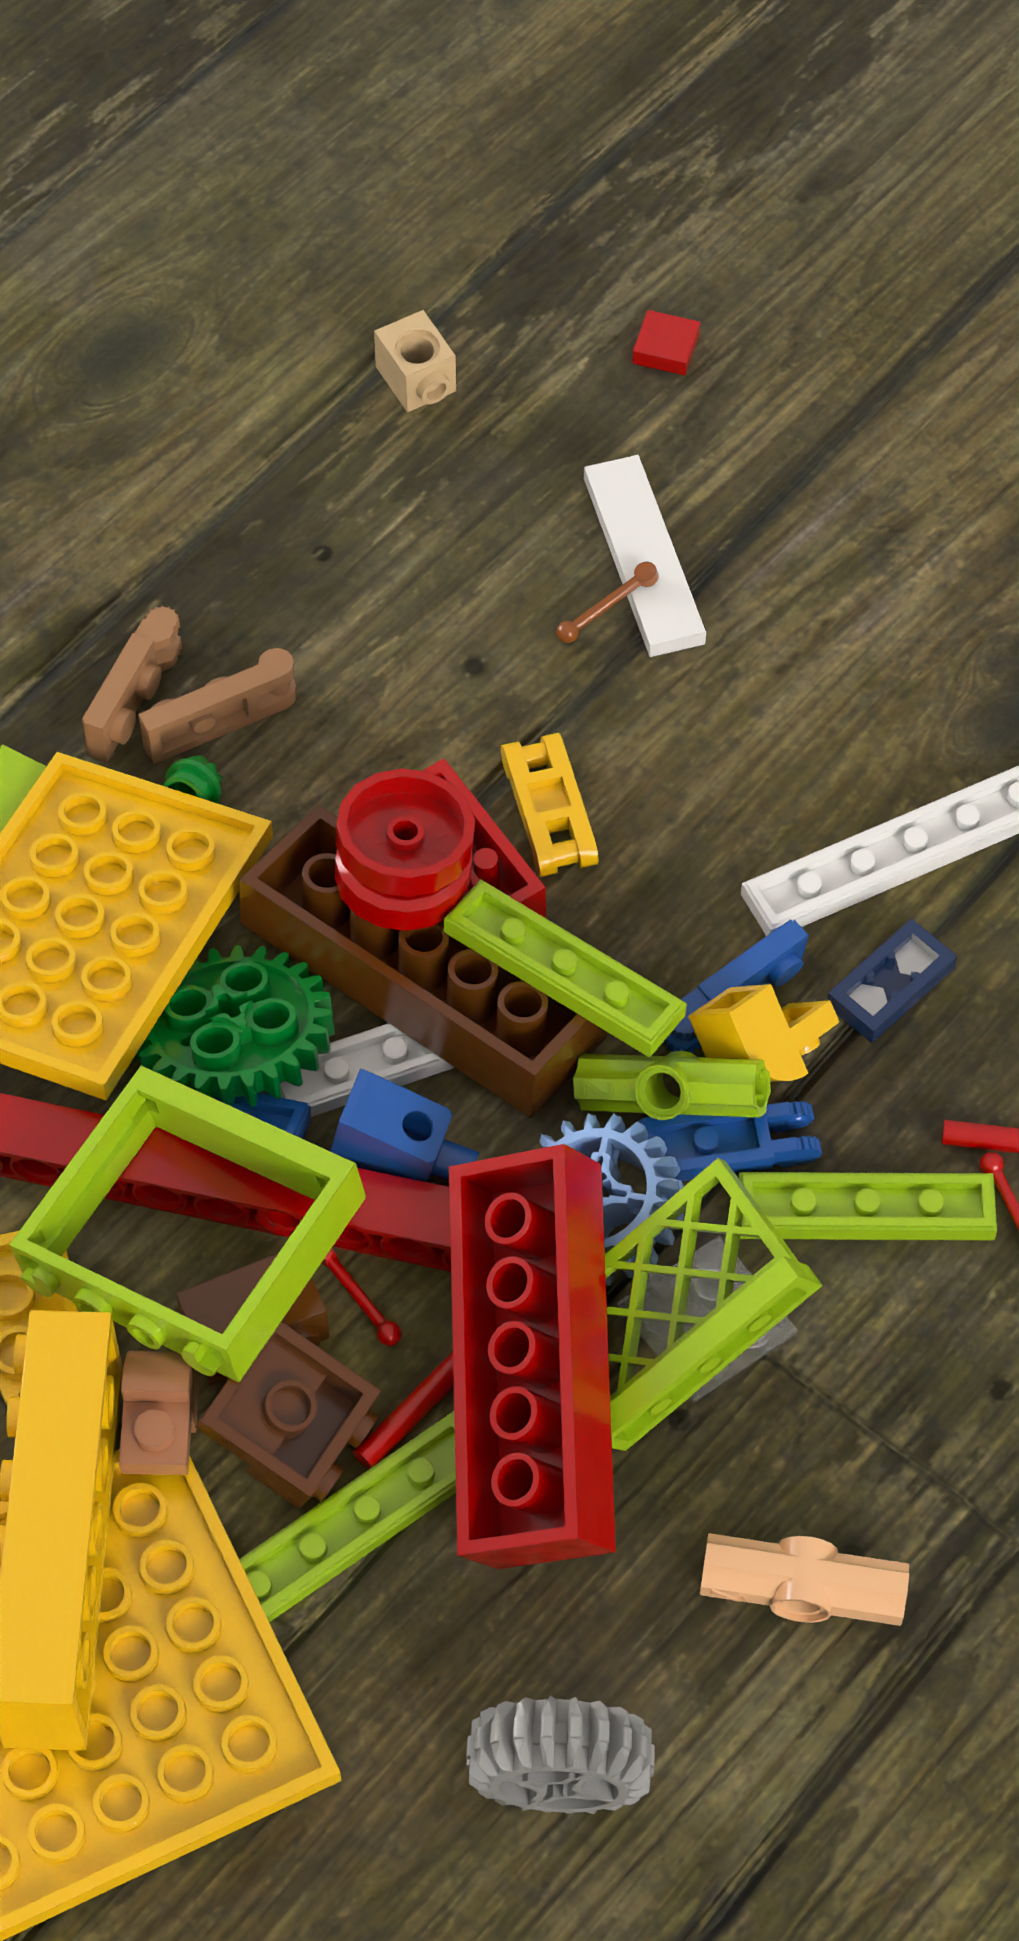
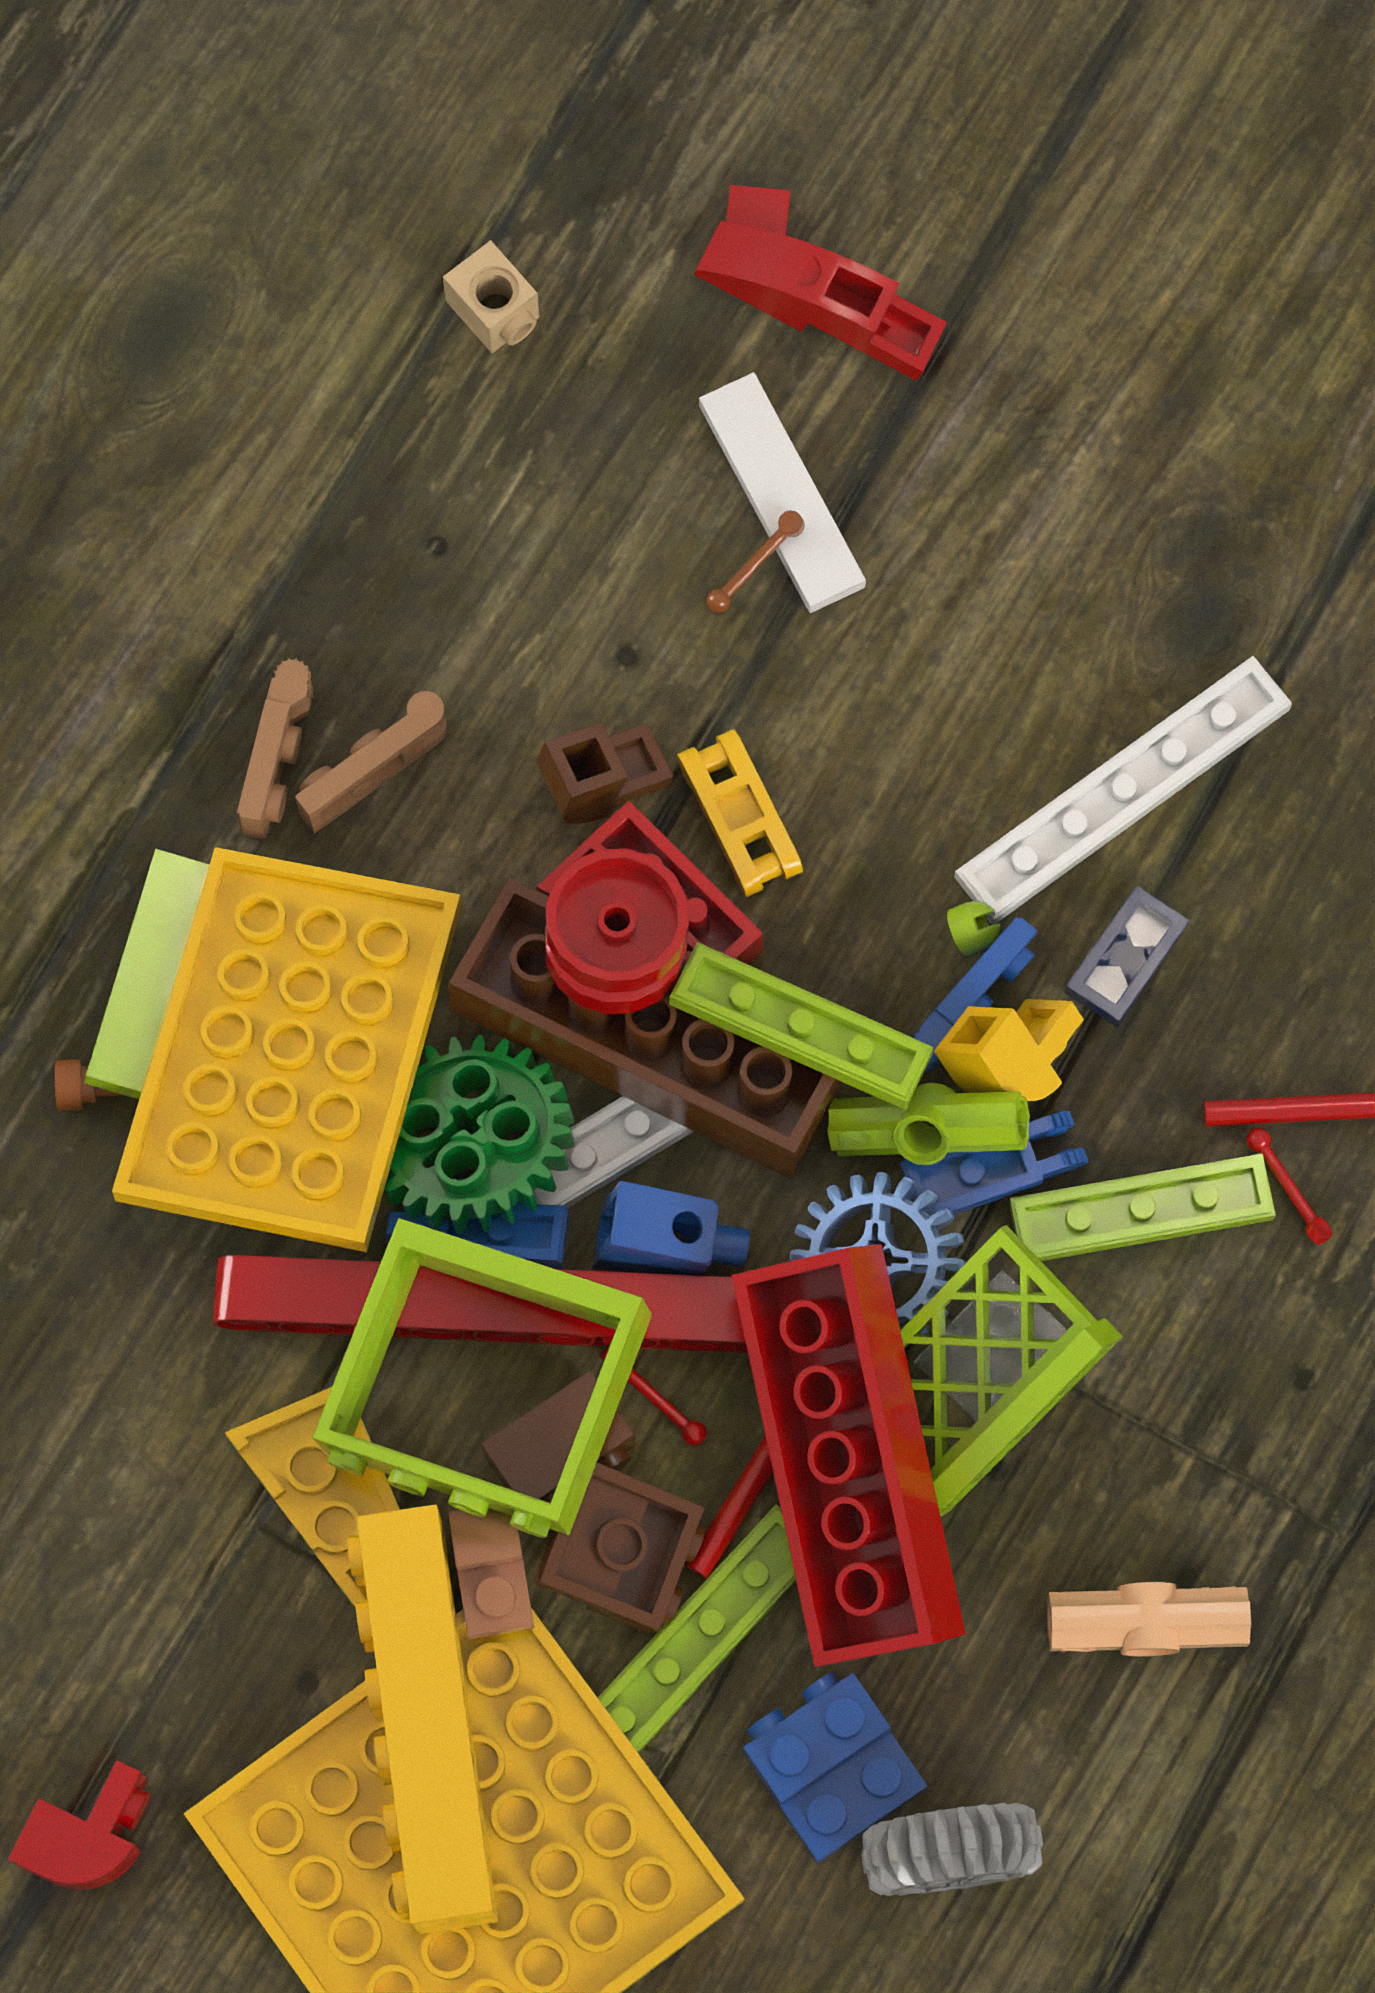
camera: 10 degrees left, 15 degrees up
green plate [163,755,223,804] -> none
none -> reddish brown brick [536,722,674,824]
none -> red slope [694,220,947,381]
none -> blue plate [743,1671,928,1864]
none -> lime hinge [947,901,1001,956]

